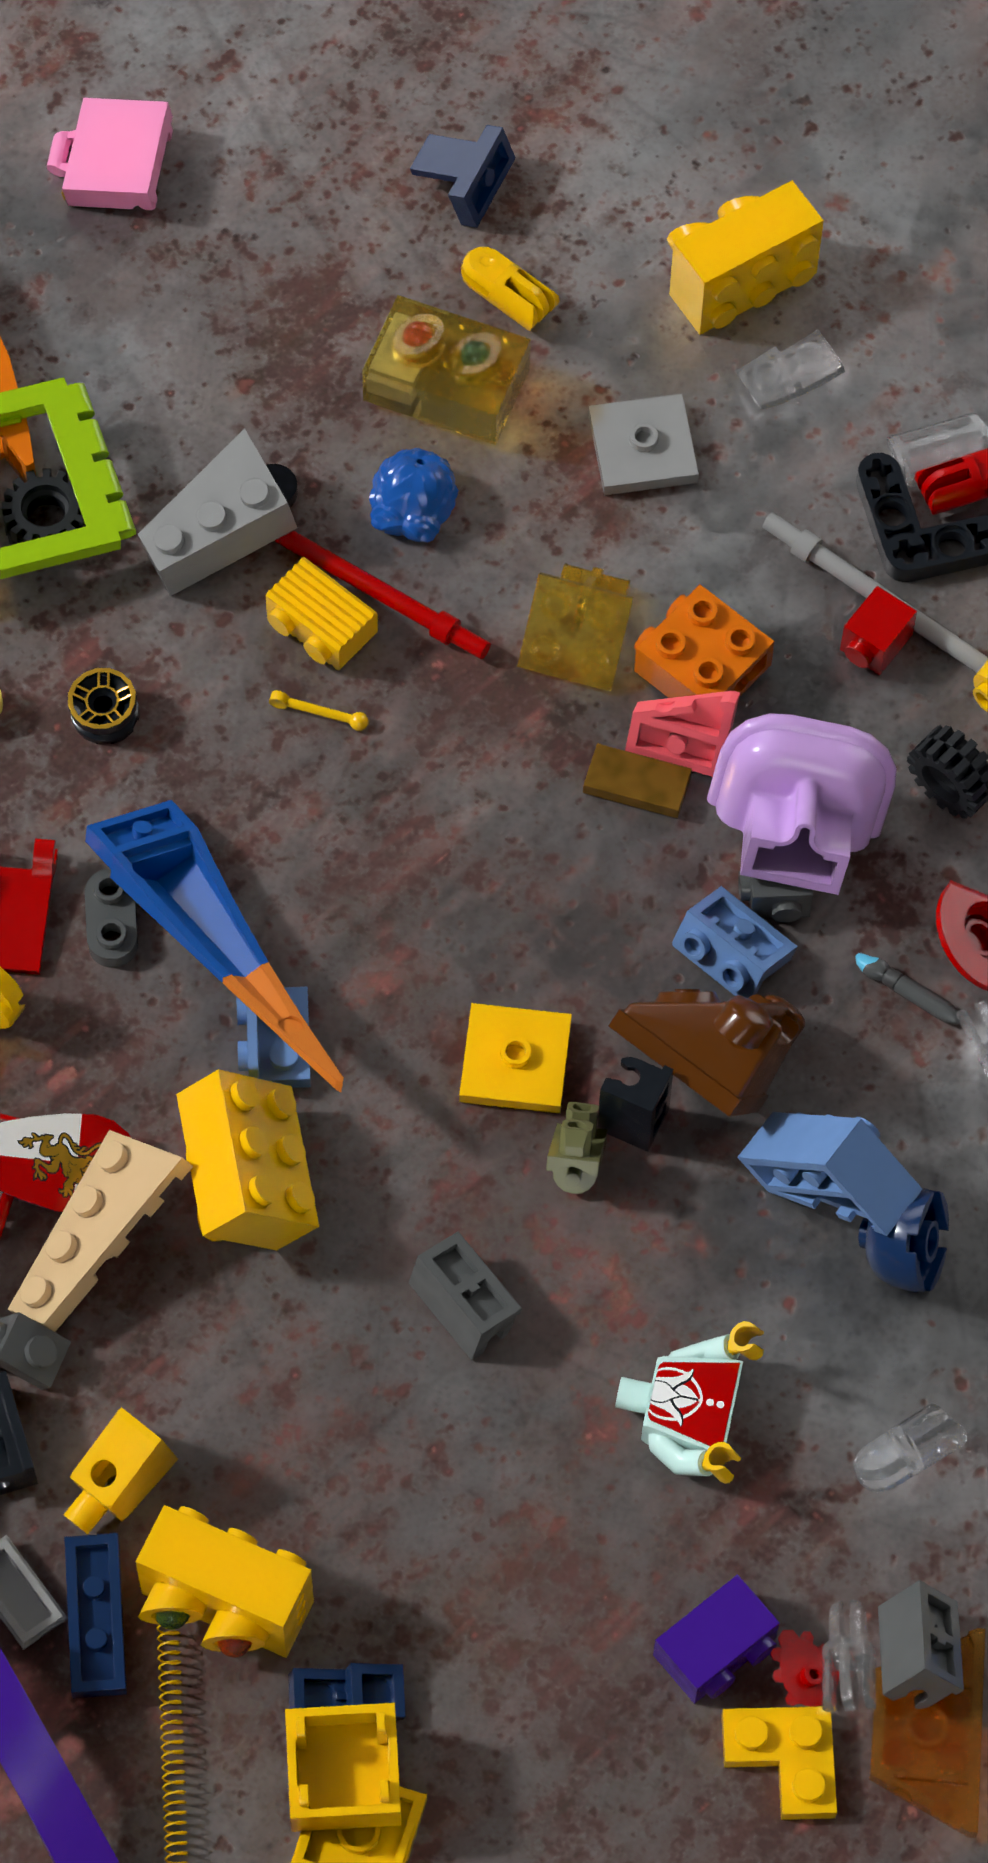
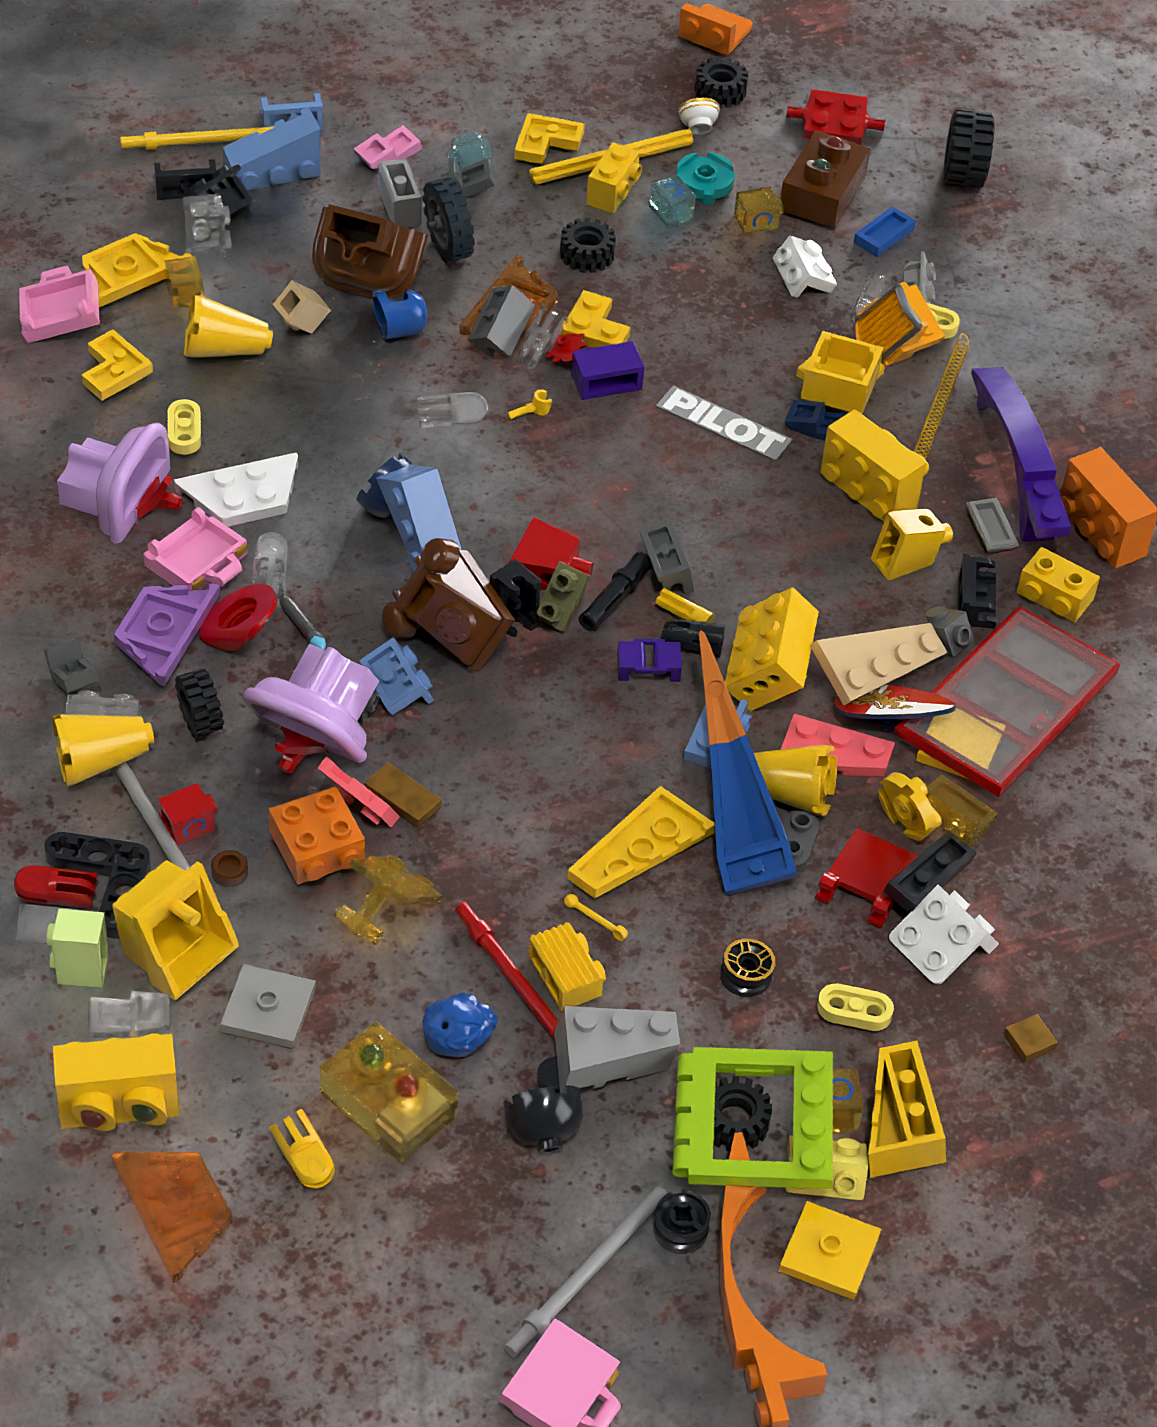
camera: 160 degrees left, 15 degrees down
dark blue plate [64,1533,127,1699] -> none
dark blue piece [410,125,516,228] -> none
yellow plate [459,1003,572,1113] -> none
torso [615,1321,764,1484] -> none
none -> yellowish green piece [47,909,109,988]
none -> clear orange wing [111,1152,232,1283]
none -> yellow piece [112,860,239,1001]
none -> reddish brown tile [211,850,248,887]
none -> black cylinder [503,1085,583,1152]
none -> light grey bar [504,1186,667,1358]
none -> yellow hand [507,390,552,420]
none -> red torso [510,518,594,590]
none -> yellow wing [567,786,715,898]
none -> black pin [578,552,652,632]
none -> dark purple piece [617,639,682,682]
none -> black wheel [653,1190,711,1255]
none -> yellow piece [655,588,715,623]
none -> sticker [656,385,793,460]
none -> black hinge [660,619,725,655]
none -> yellow cone [754,744,837,816]
none -> coral wing [781,714,895,777]

